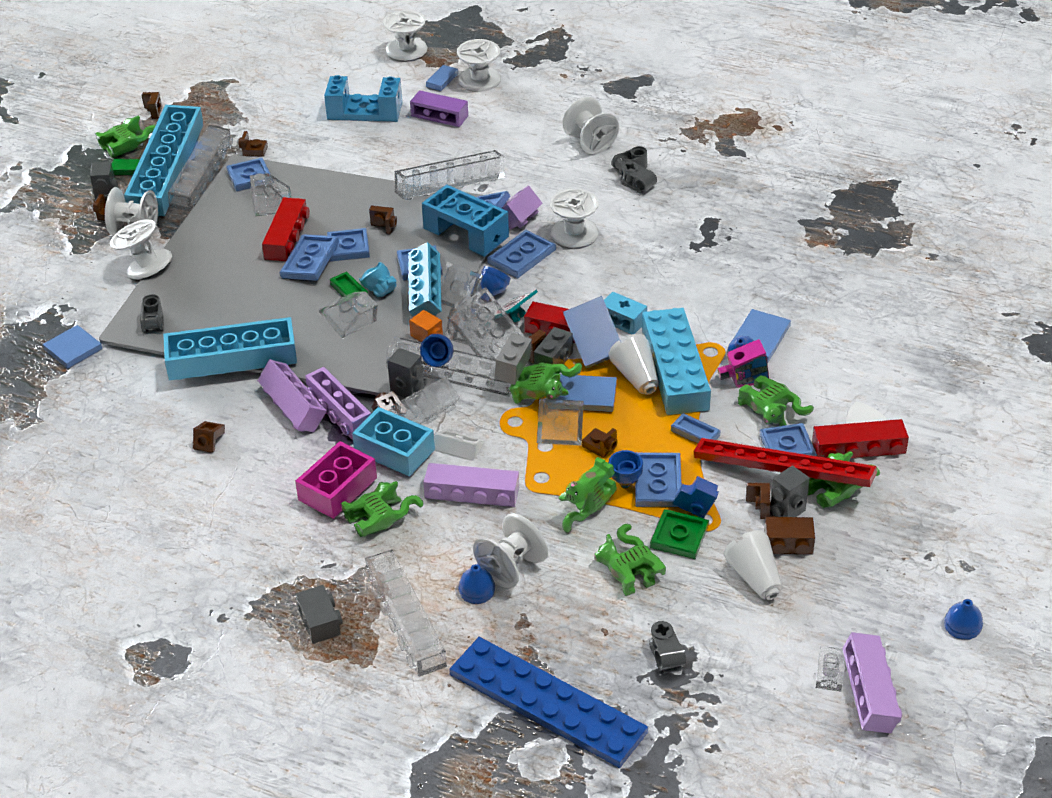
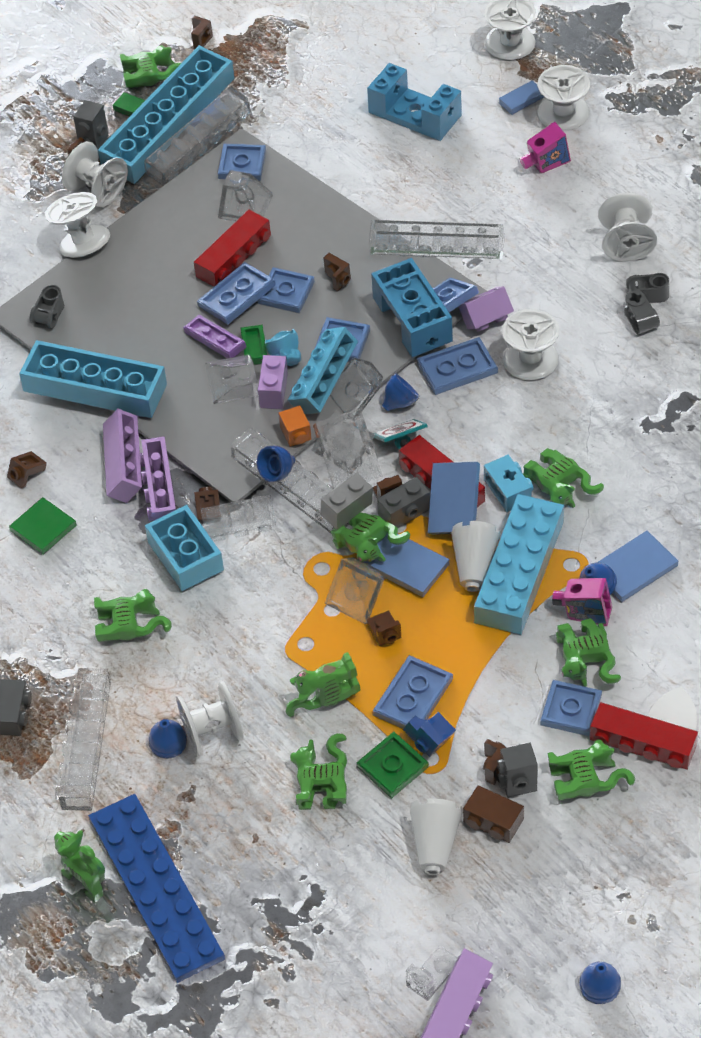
camera: 30 degrees right, 10 degrees up
reddish brown bracket [238,131,268,157] -> none
dark pink brick [295,441,377,519] -> none
dark grey brick [387,348,425,401] -> none
medium lavender brick [410,90,469,127] -> none
lavender brick [423,463,519,507] -> none
white slope [434,430,484,460] -> none
blue helmet [608,450,643,488] -> none
dark grey piece [649,621,686,671] -> none
medium blue tile [671,413,721,443] -> none
red plate [693,438,877,487] -> none
none -> green tile [9,497,77,555]
none -> bright green animal [54,830,105,903]
none -> medium lavender tile [183,315,246,360]
none -> lavender brick [258,355,288,409]
none -> dark pink torso [519,122,571,173]
none -> bright green animal [523,448,604,508]

